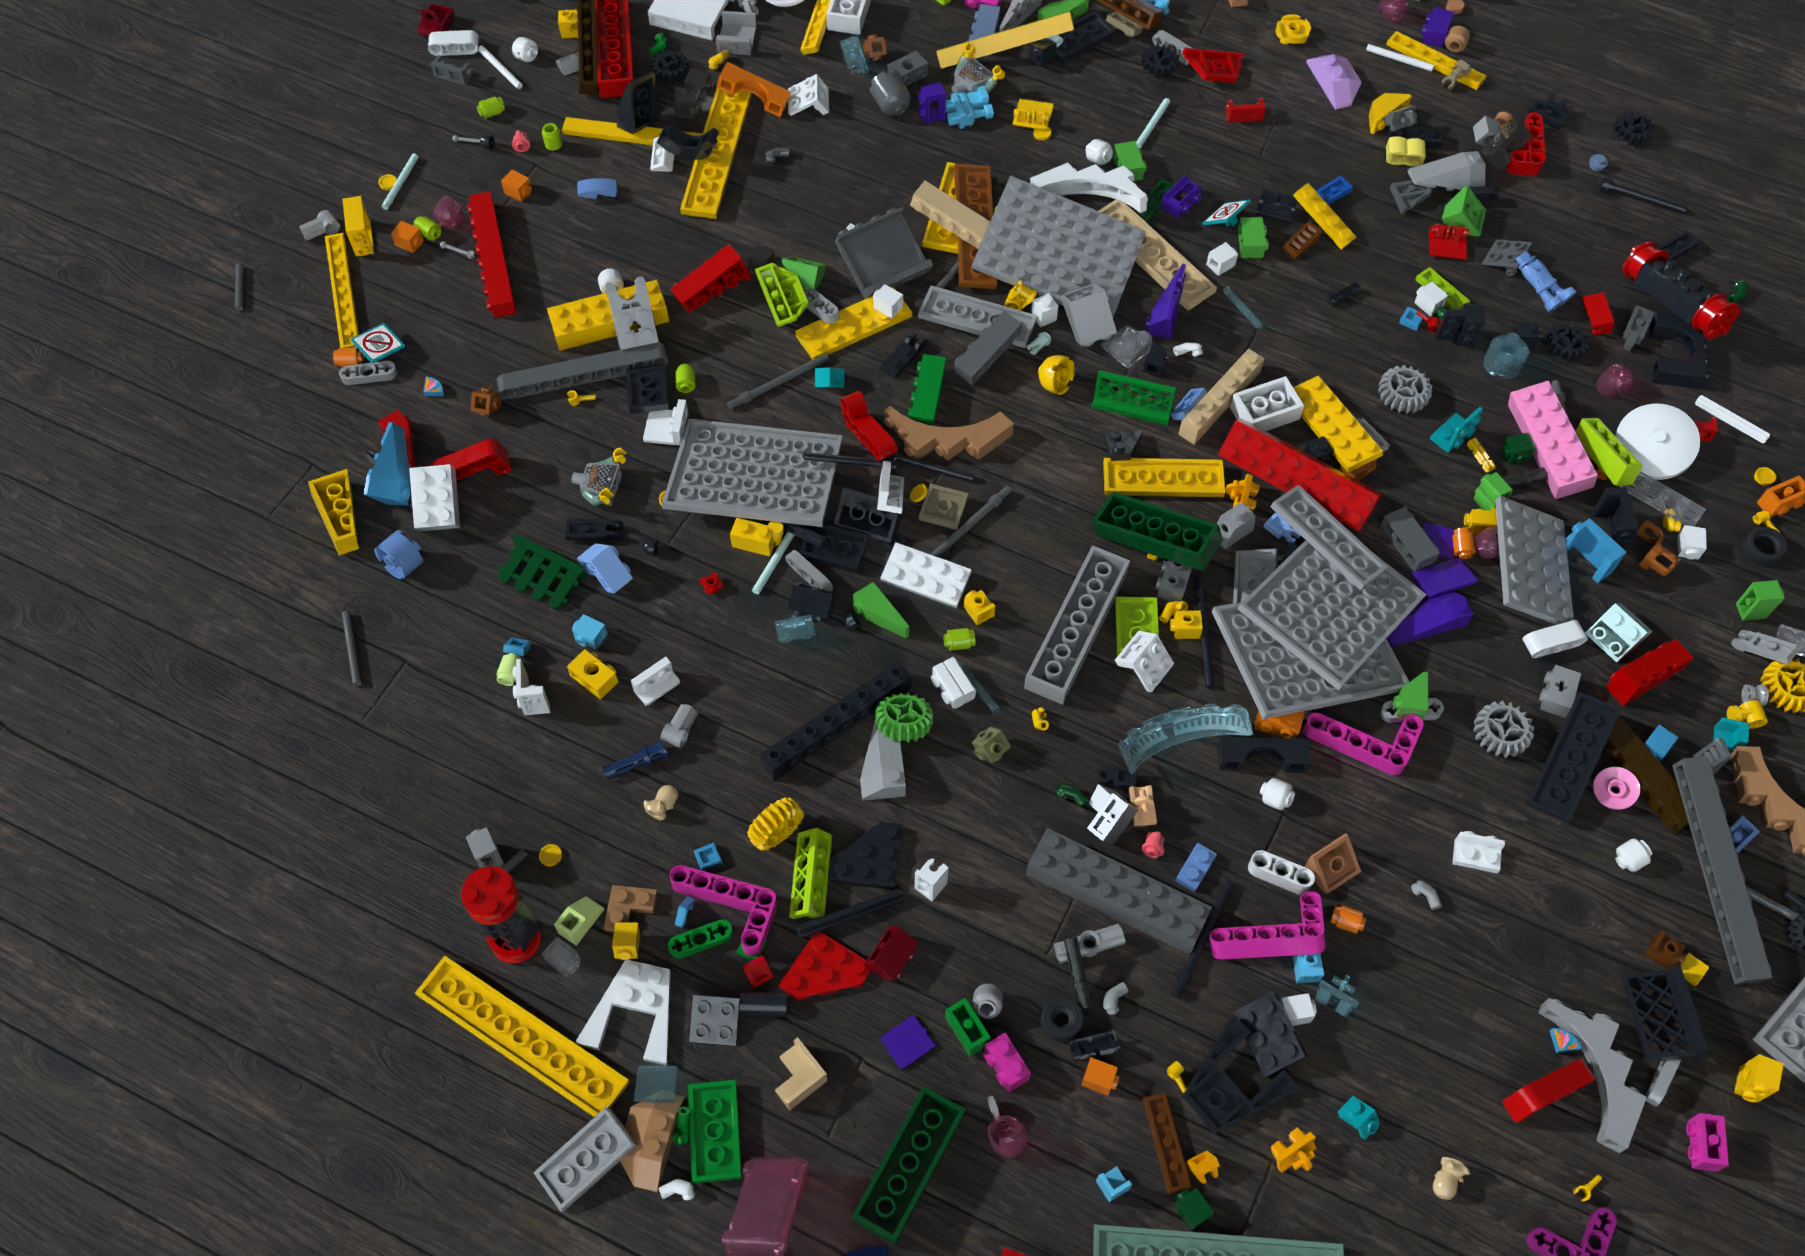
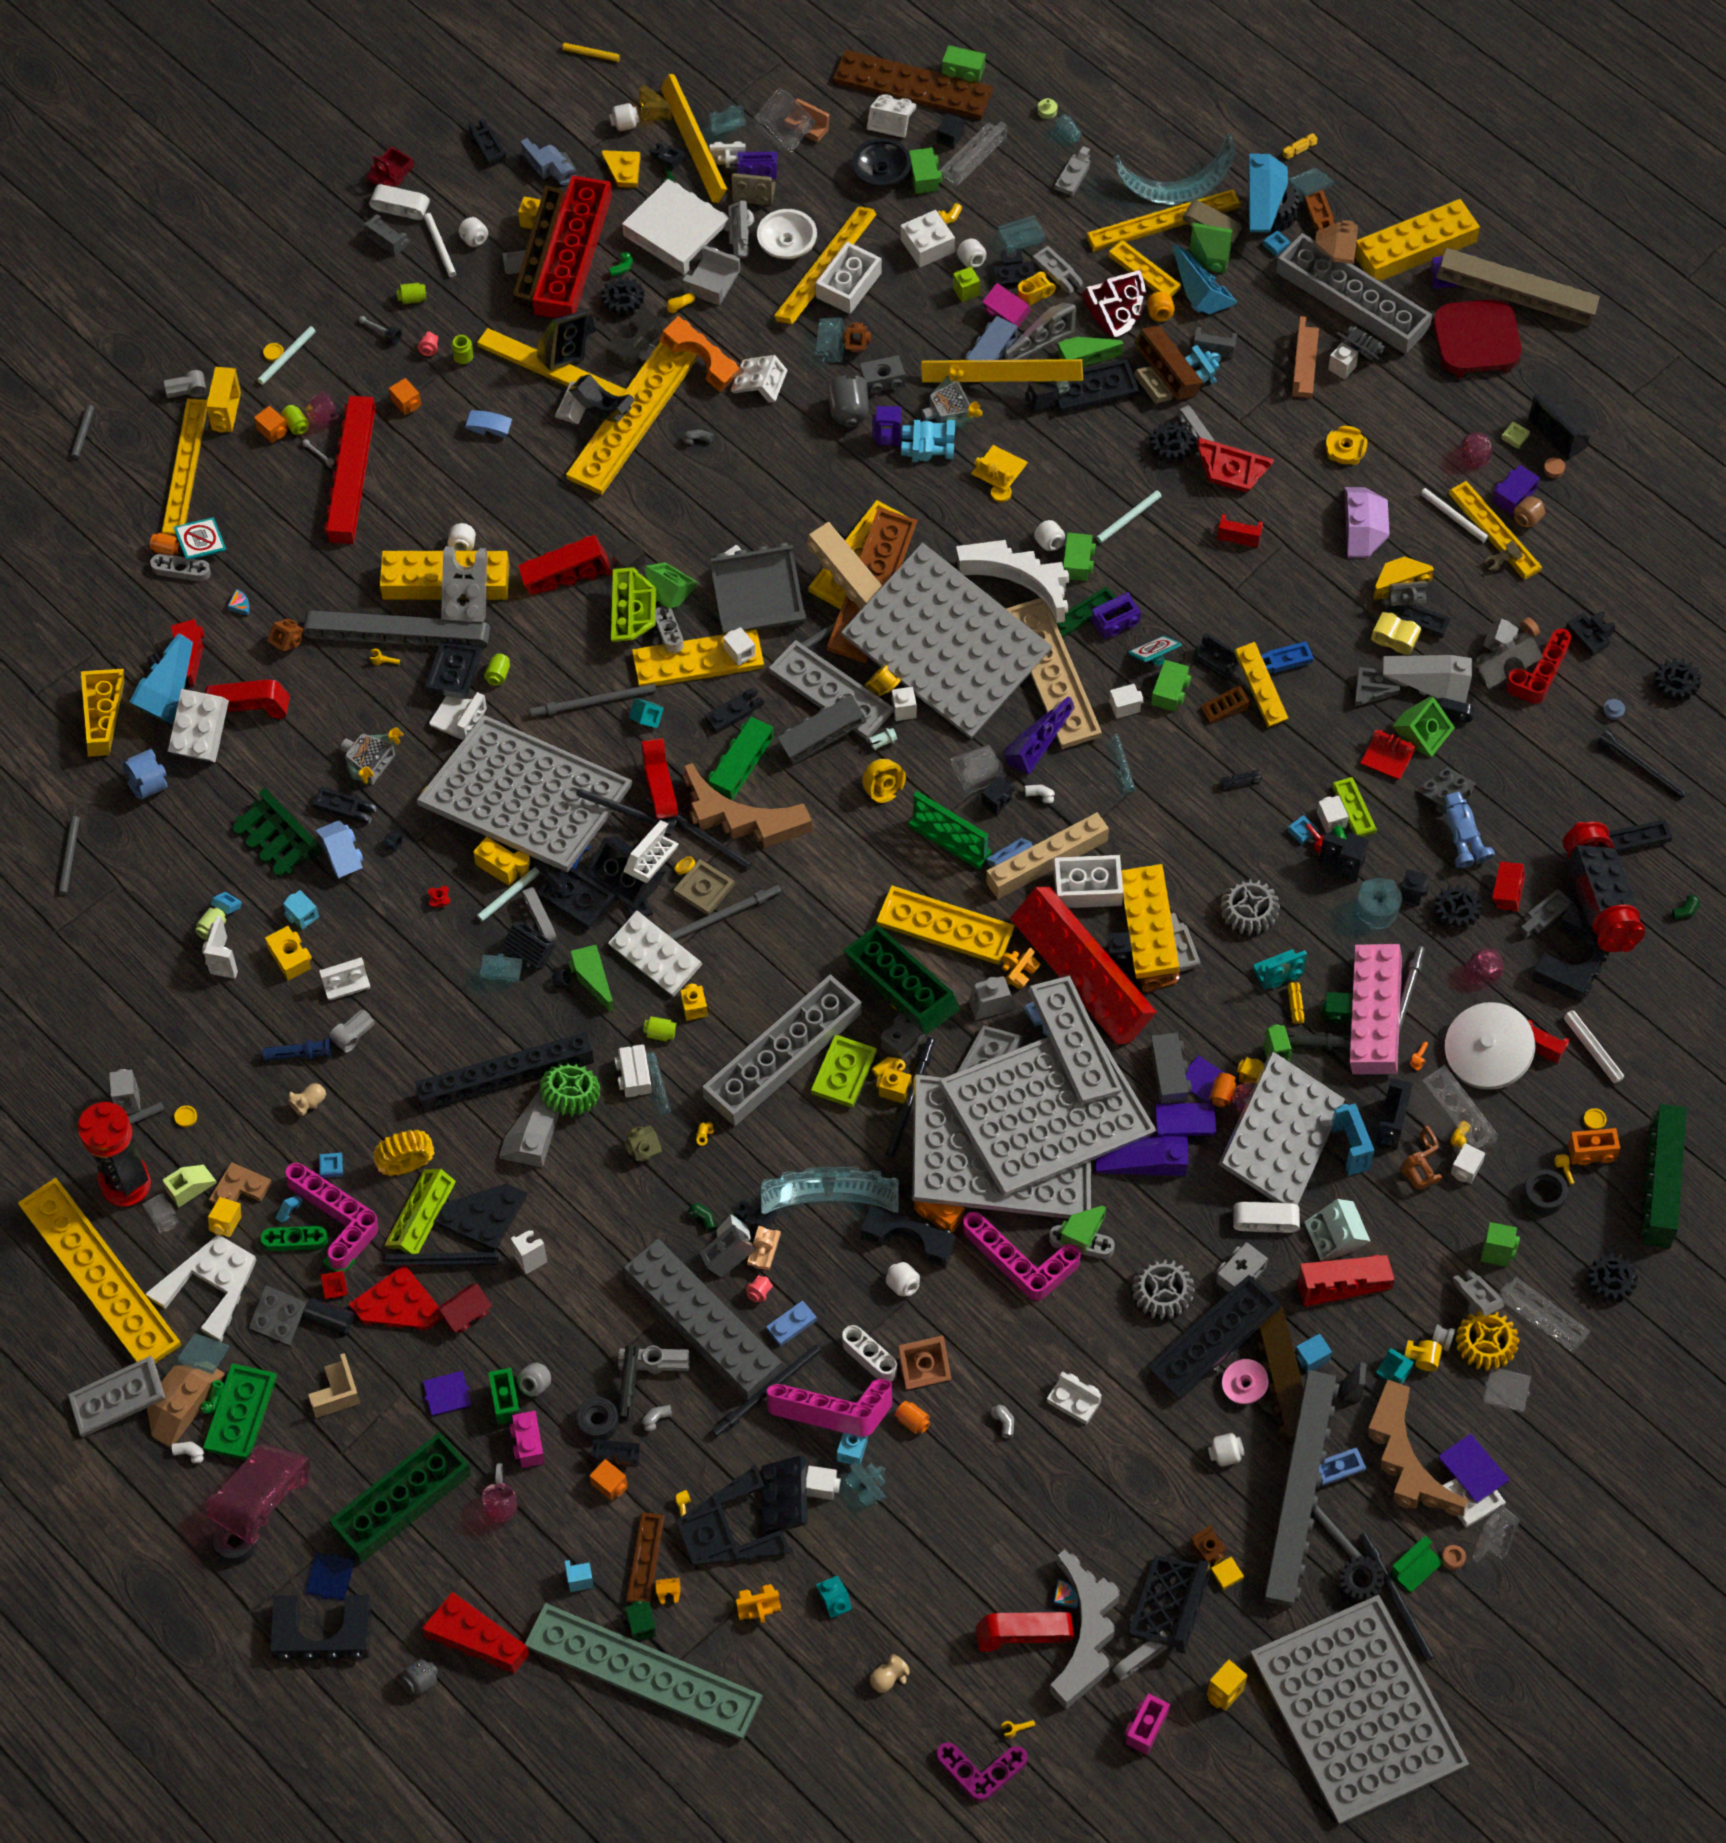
camera: 20 degrees right, 0 degrees up
light grey slope [1060,283,1117,347] -> none
black wing [1104,430,1142,461] -> none
white bracket [1115,631,1174,692] -> none
lime brick [1576,418,1643,486] -> none

